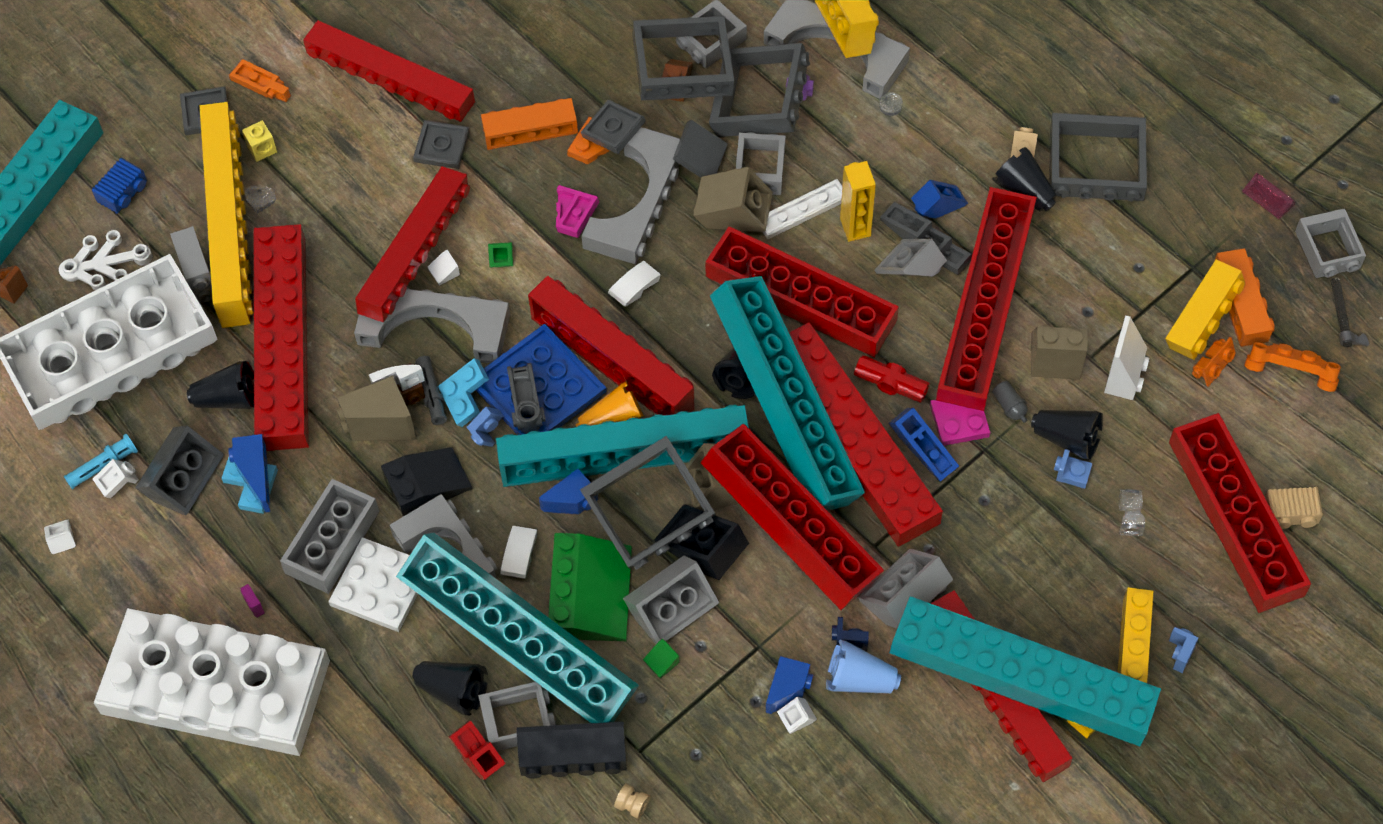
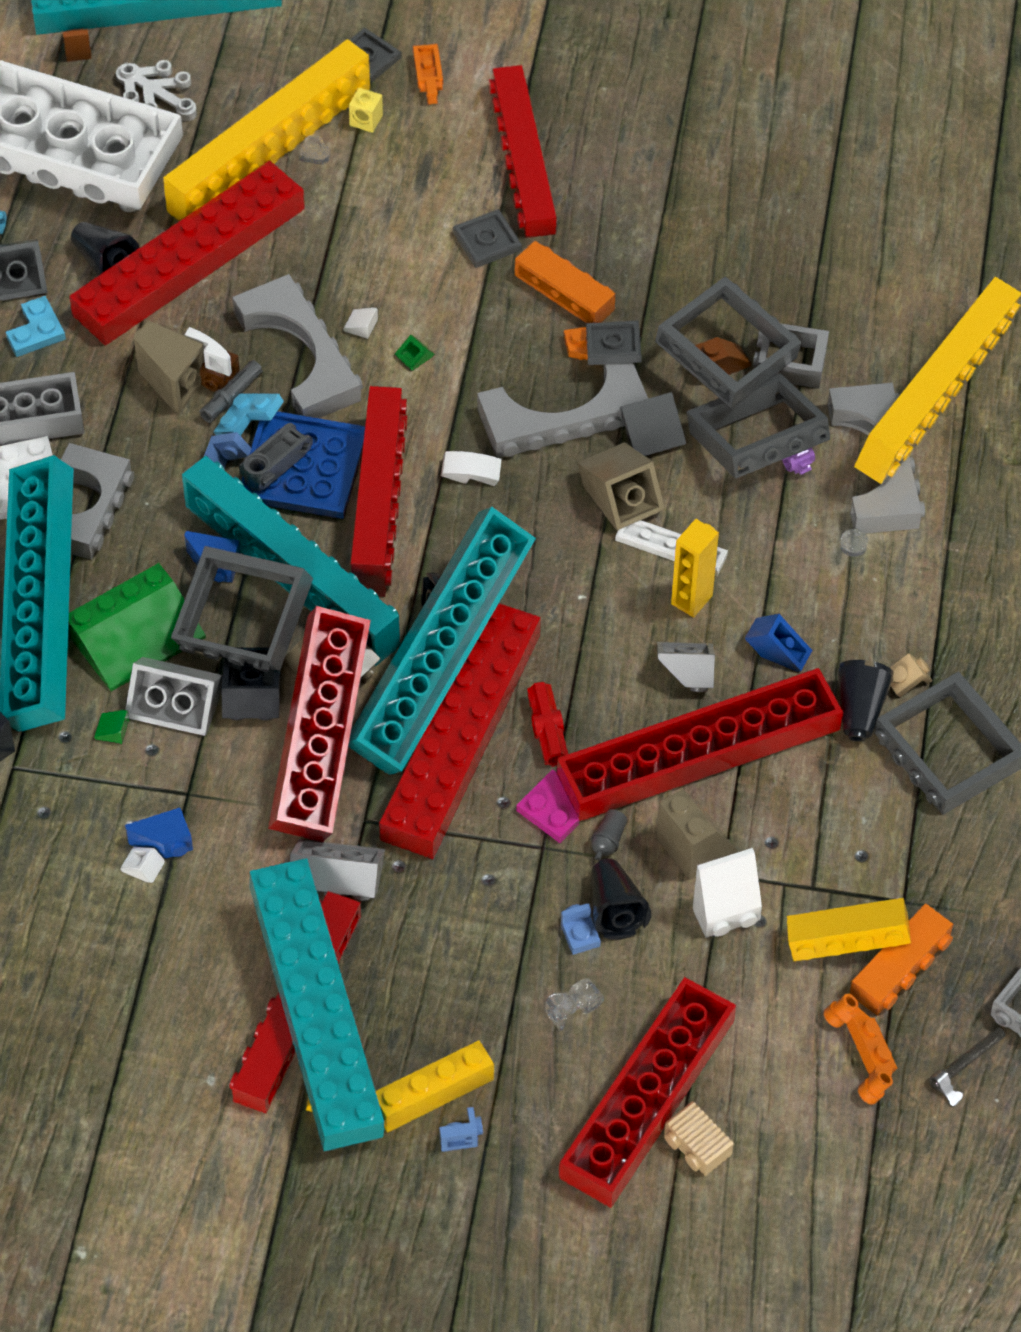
camera: 50 degrees right, 5 degrees down
blue brick [92,158,147,214] -> none
light grey window [170,226,212,303] -> none
blue slope [228,434,271,512] -> none
red brick [355,166,470,323] -> none
black slope [381,447,472,516] -> none
white slope [501,526,537,578] -> none
dark pink wing [556,185,599,238] -> none
light orange cone [576,381,644,427] -> none
red brick [705,226,899,358] -> none
light grey window [736,132,786,195] -> none
light blue cone [826,640,901,694] -> none
dark blue bracket [832,617,869,652] -> none
dark grey slope [880,202,972,275] -> none
blue slope [888,407,959,482] -> none
orange hinge [1192,337,1236,387] -> none

